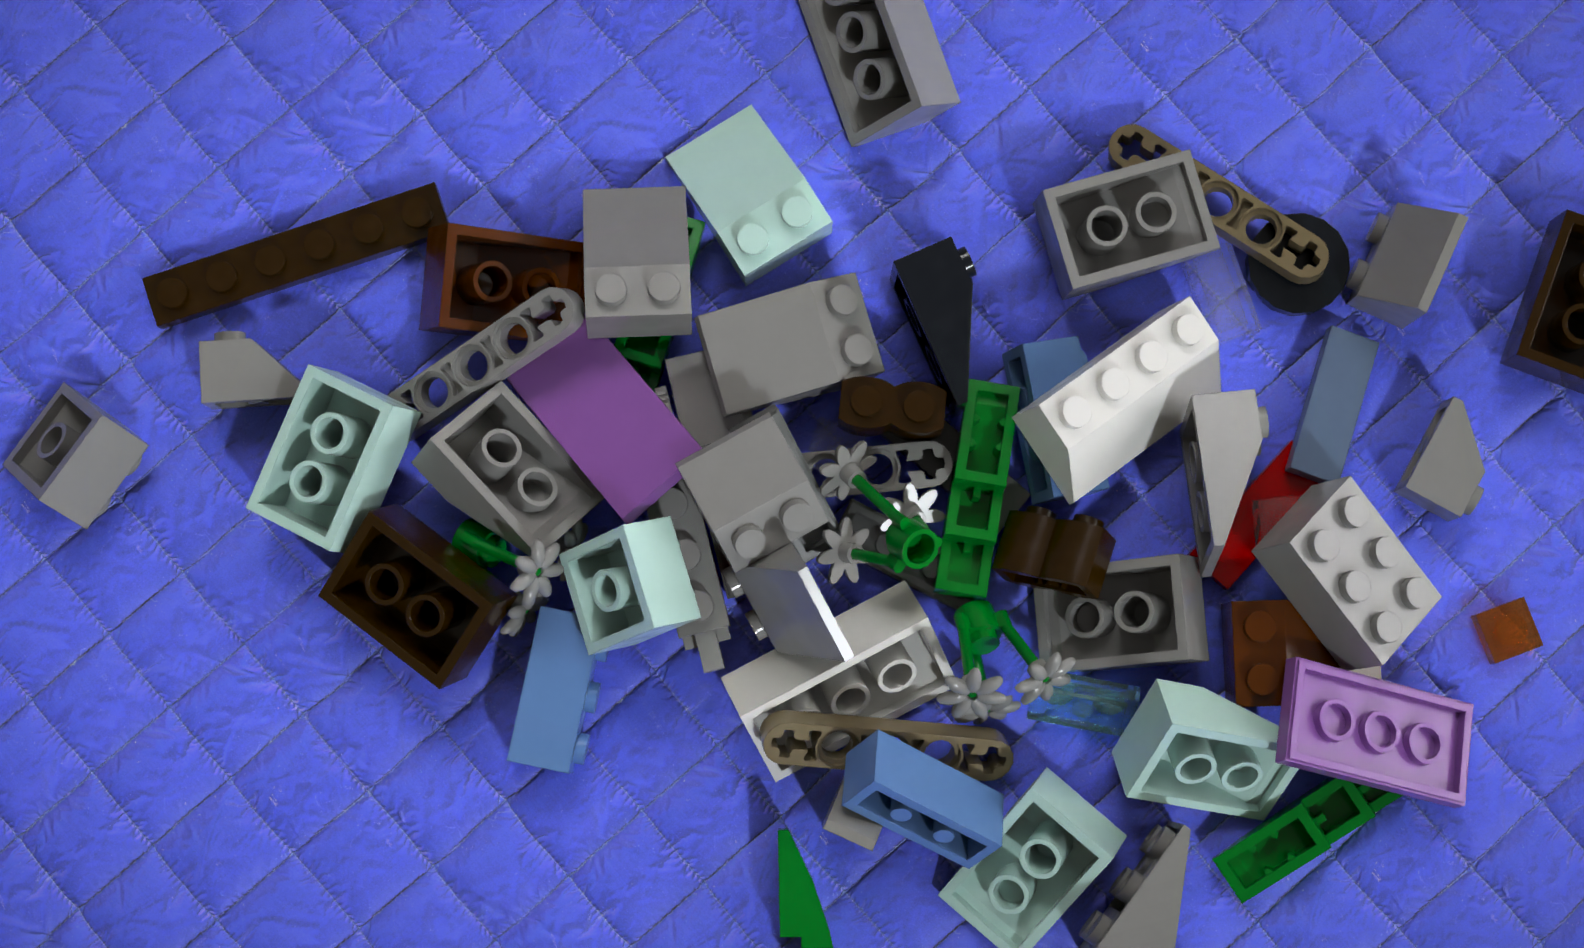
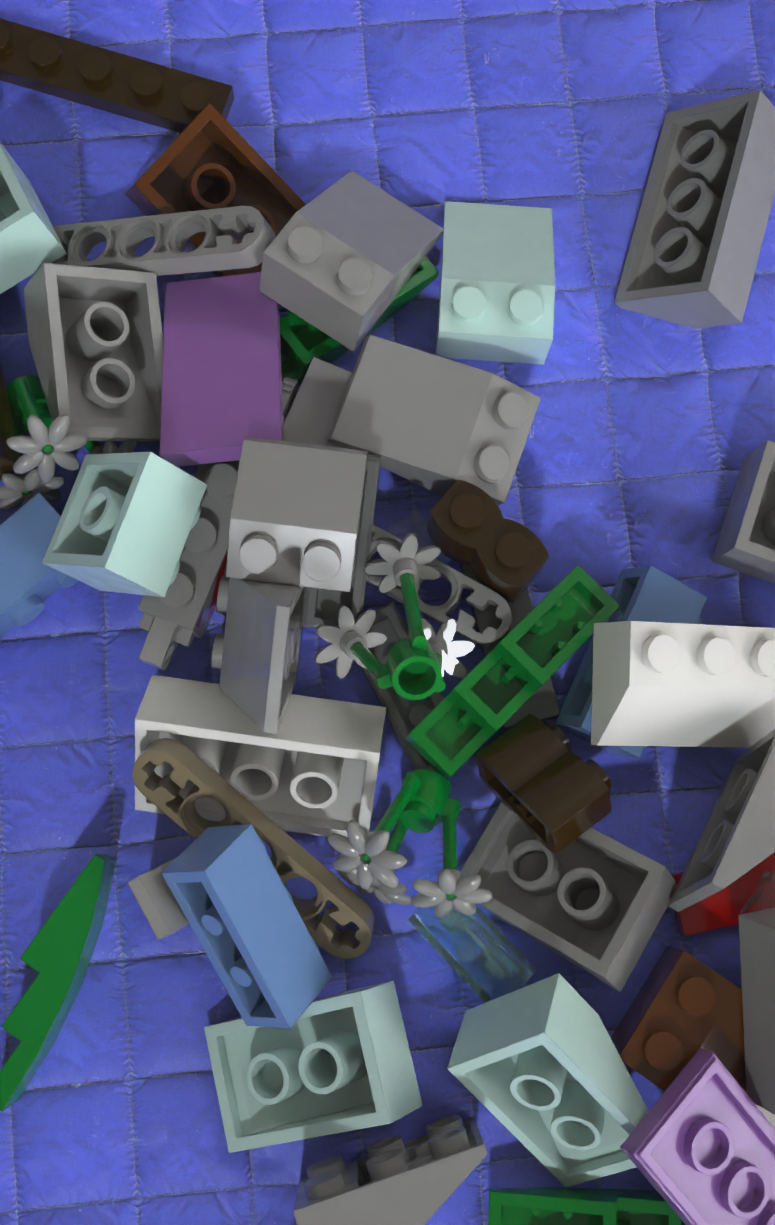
camera: 30 degrees right, 5 degrees down
black slope [890,237,976,418] -> none

